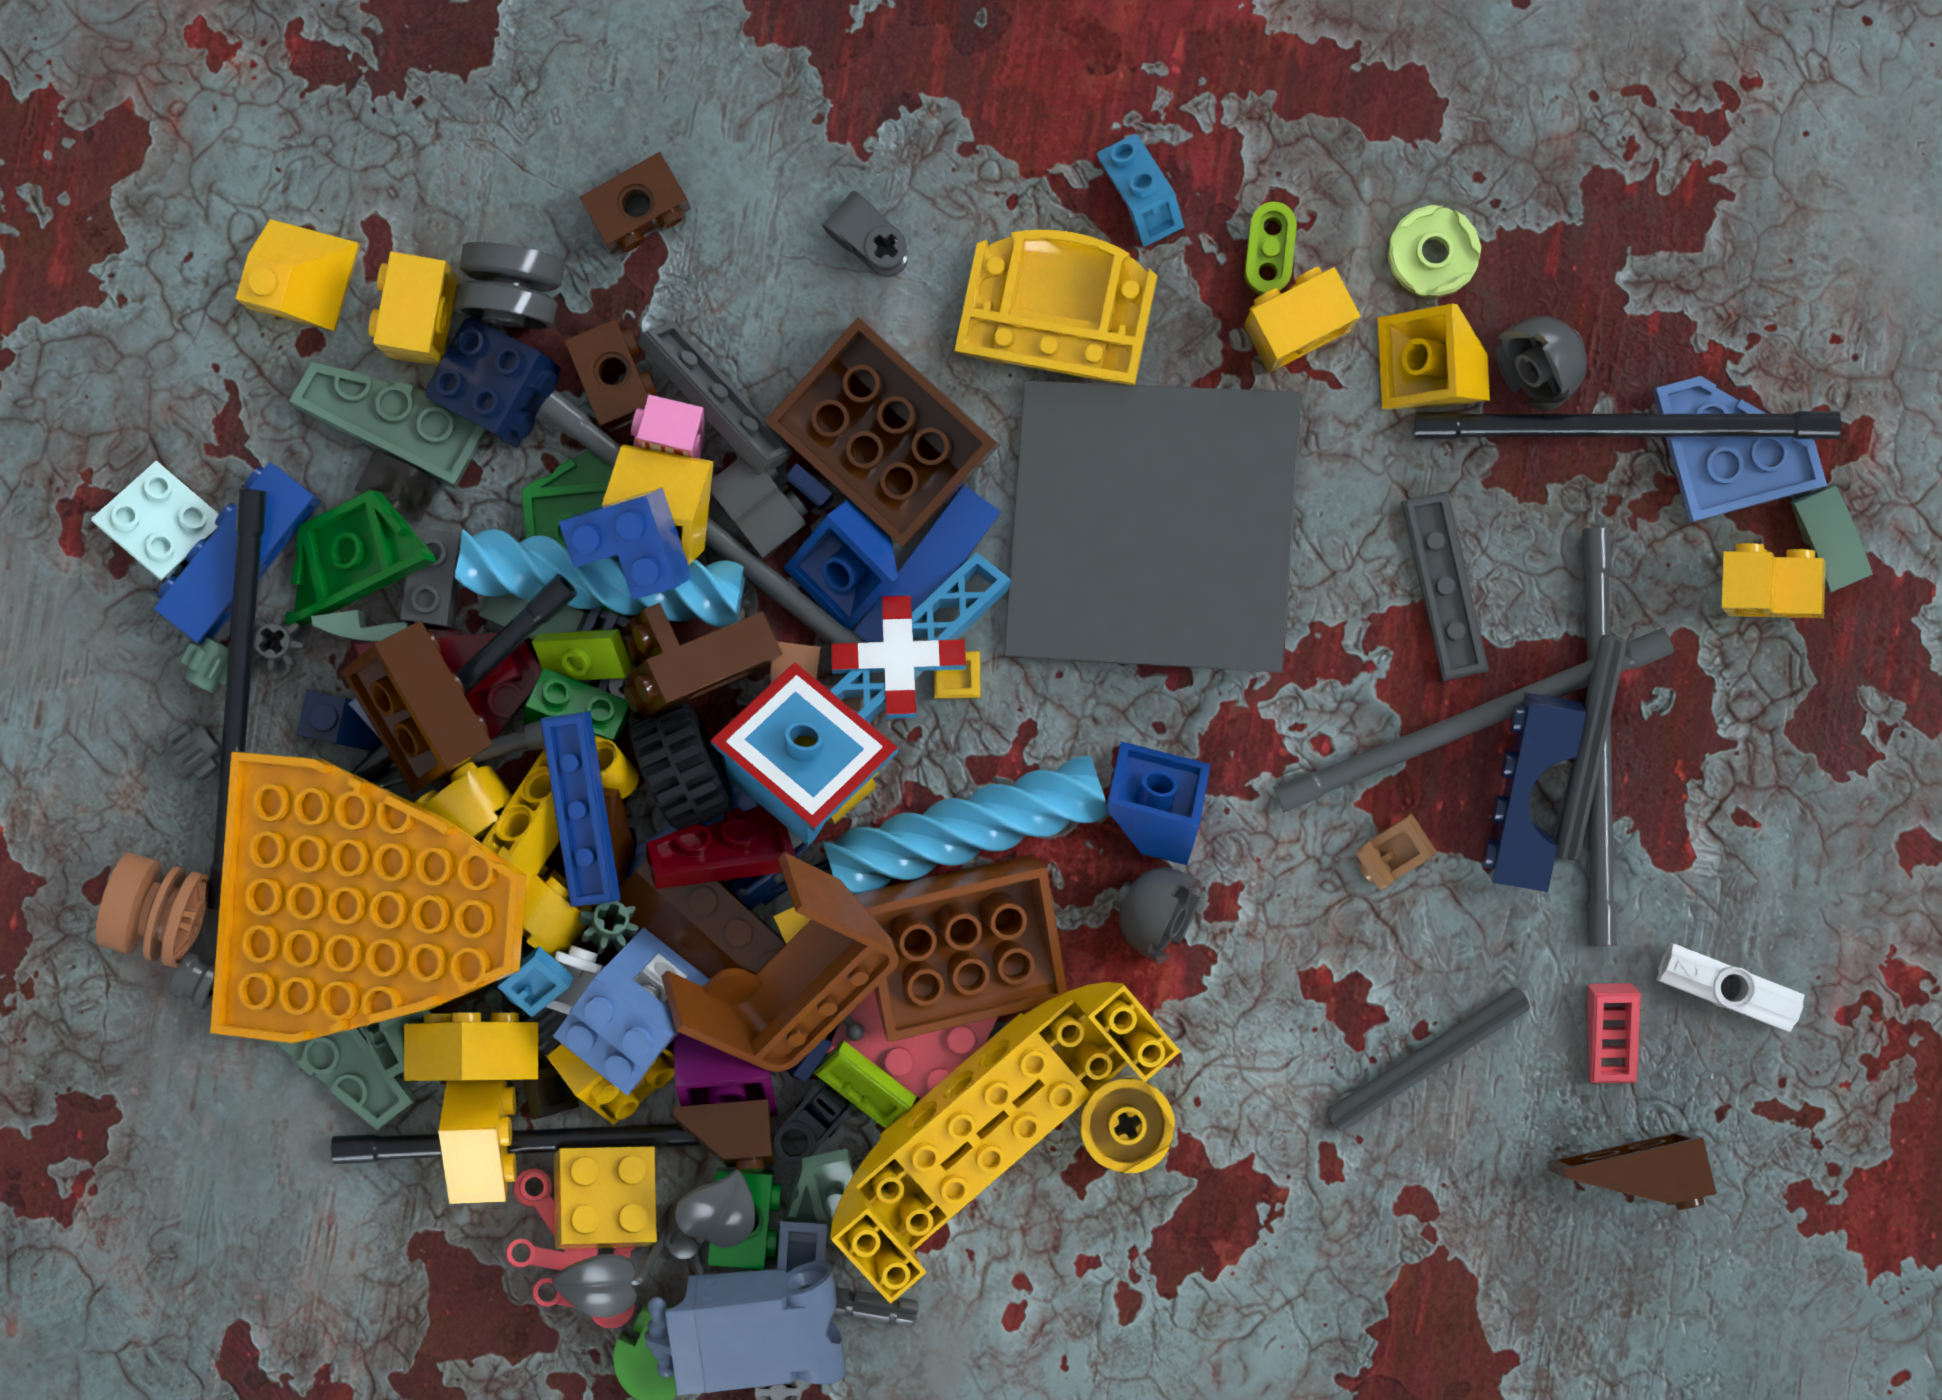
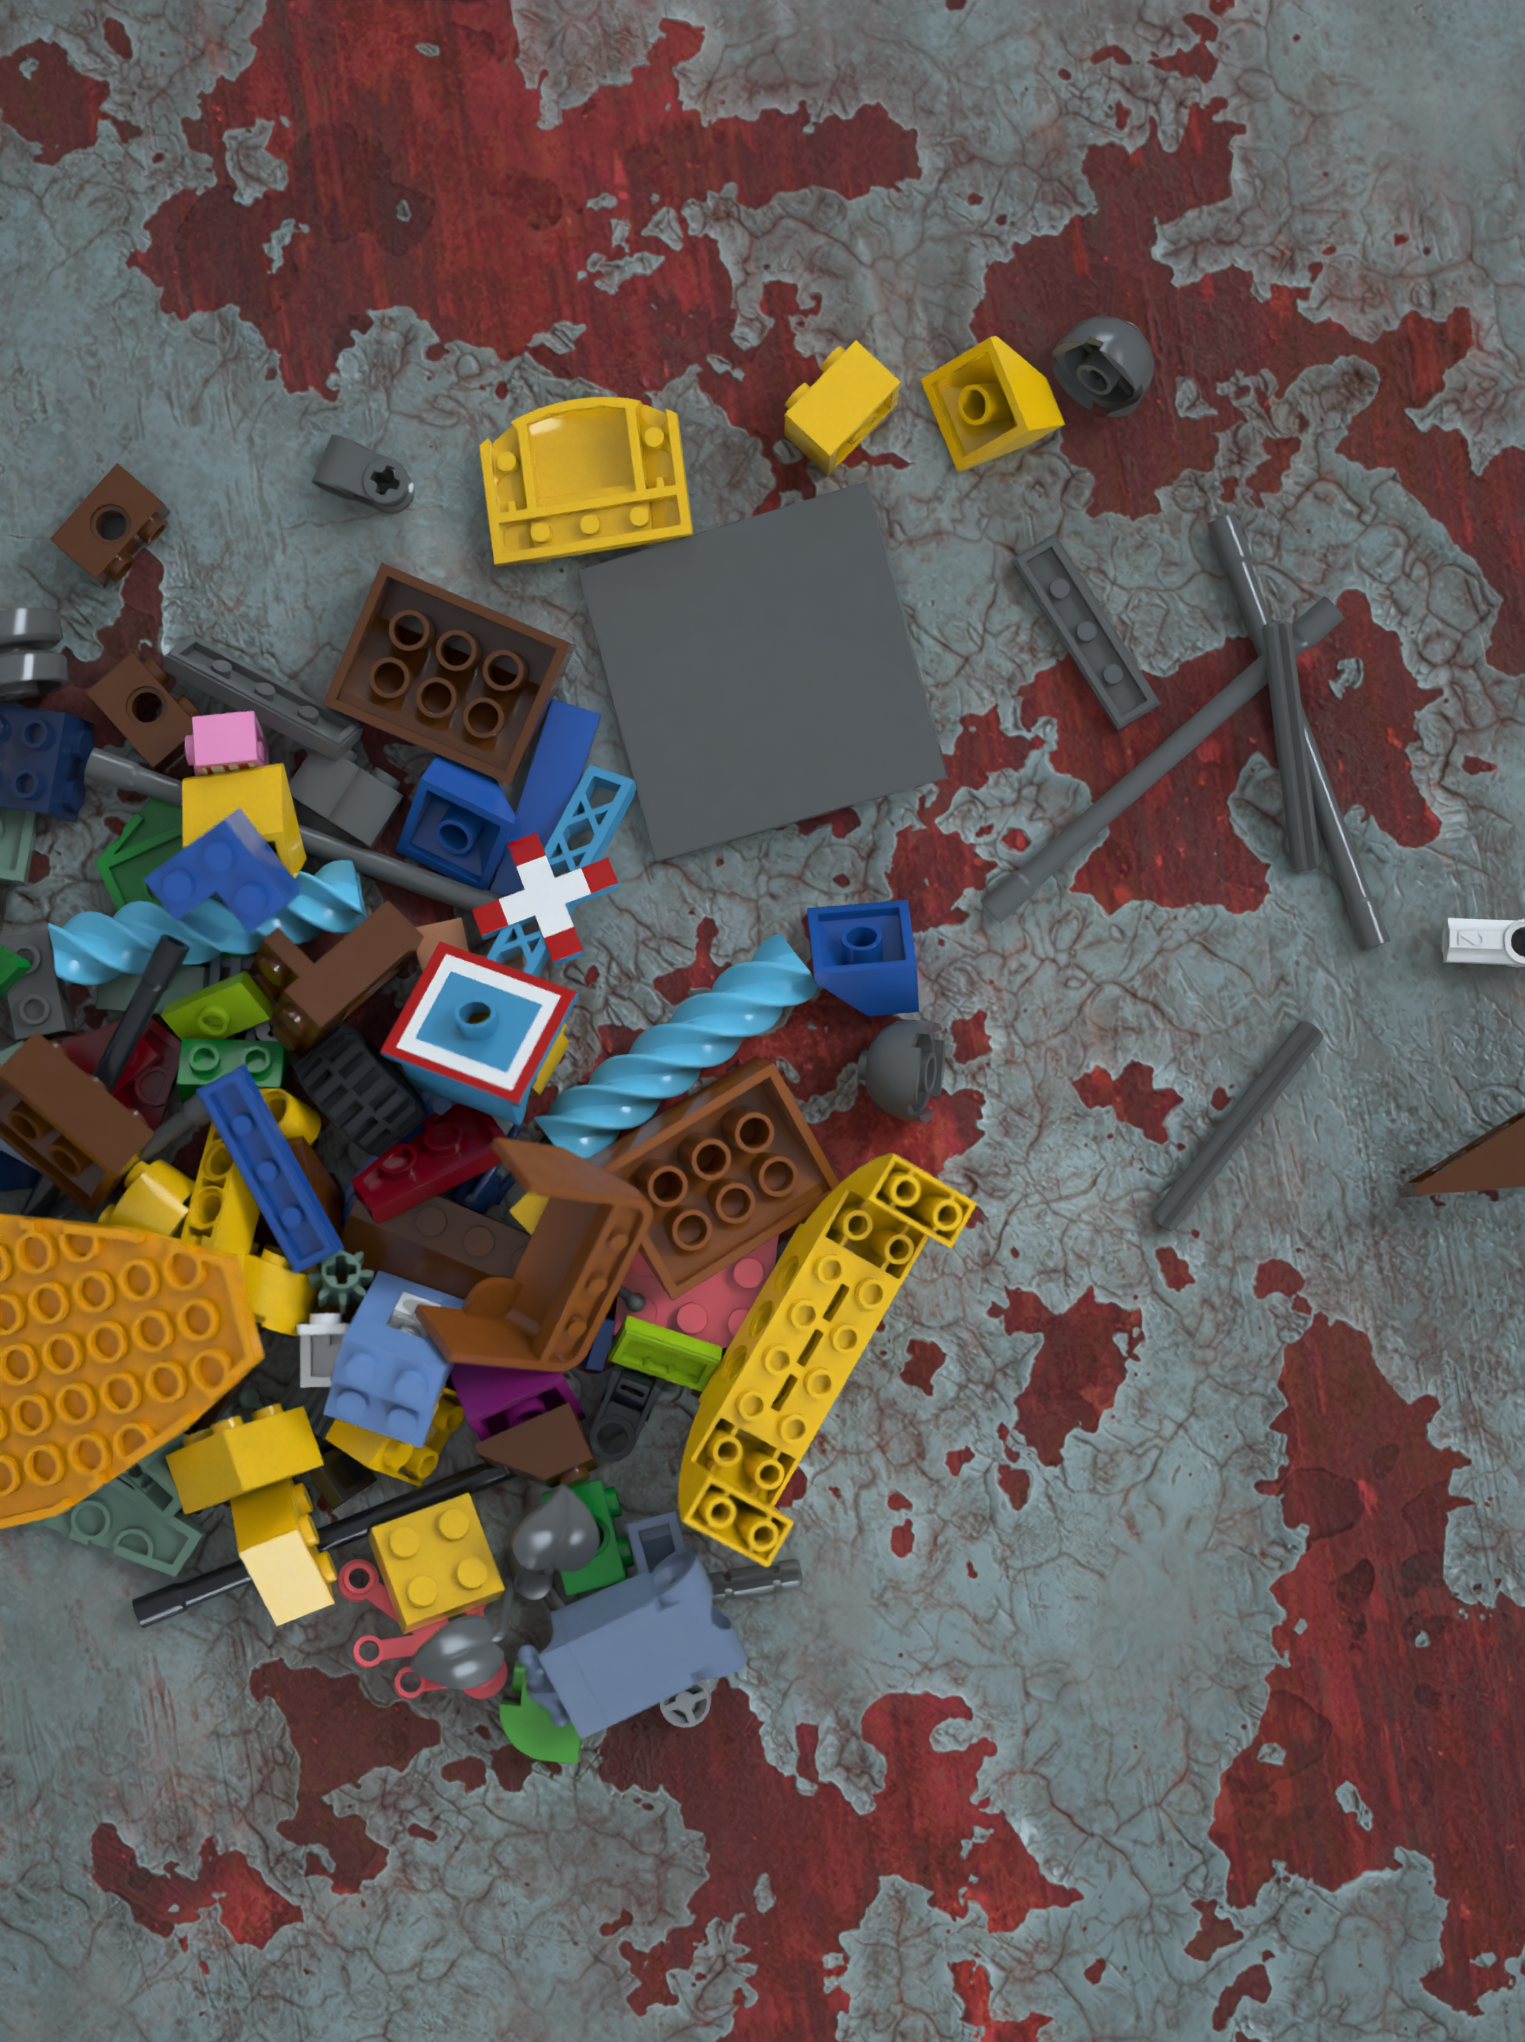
camera: 15 degrees left, 0 degrees up
dark azure bracket [497,935,574,1017] -> none
sand green wing [783,1148,855,1242] -> none
dark blue tile [786,463,834,510] -> none
yellow tile [934,651,980,699] -> none
yellow brick [1079,1075,1175,1173] -> none
dark azure bracket [1097,134,1184,247] -> none
lime plate [1244,202,1297,295] -> none
medium nougat bracket [1356,813,1437,890] -> none
yellowish green tile [1388,205,1481,299] -> none
black piece [1415,411,1841,439] -> none
dark blue arch [1482,692,1586,892] -> none
coral slope [1587,983,1641,1083] -> none
medium blue plate [1652,376,1827,523] -> none
yellow brick [1722,543,1826,618] -> none
sand green slope [1790,483,1873,592] -> none

